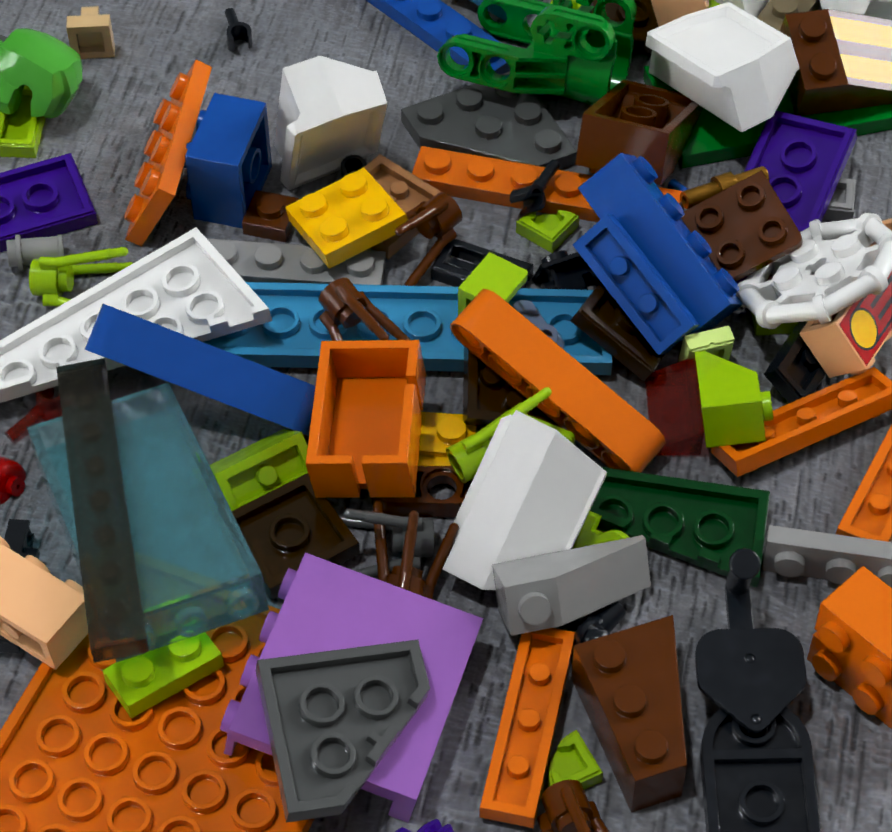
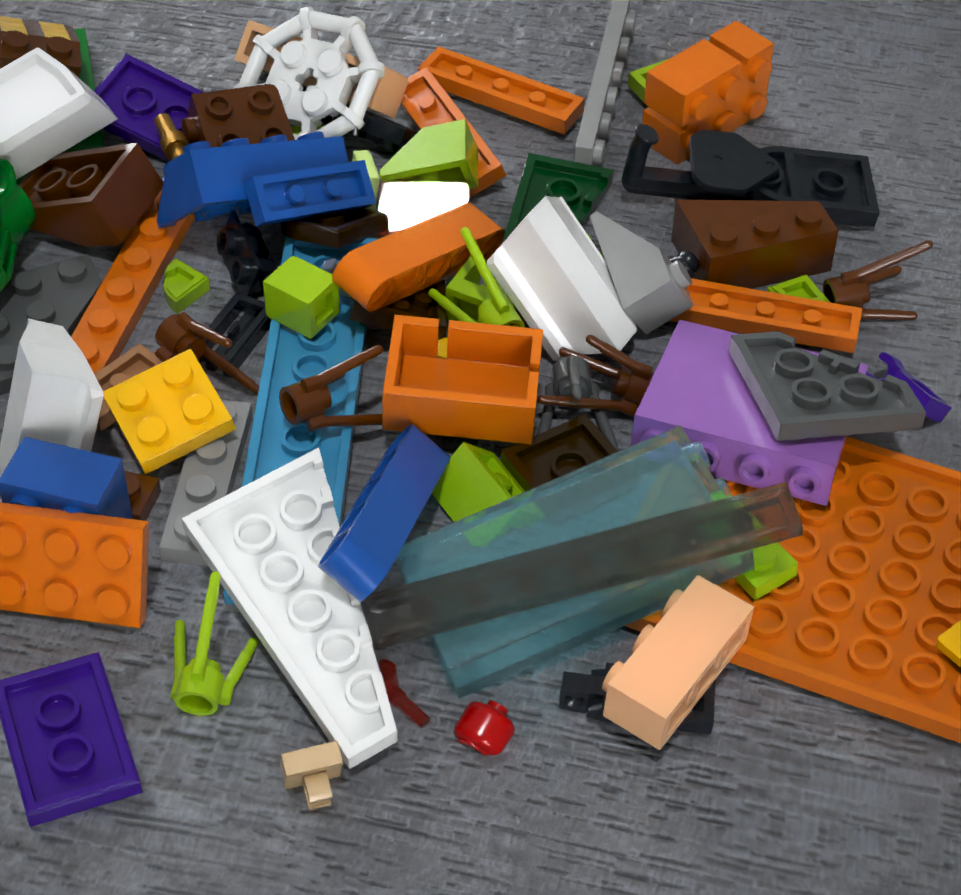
camera: 90 degrees left, 5 degrees down
light grey pin [6,234,65,271] -> none
black hand [509,159,560,215] -> none

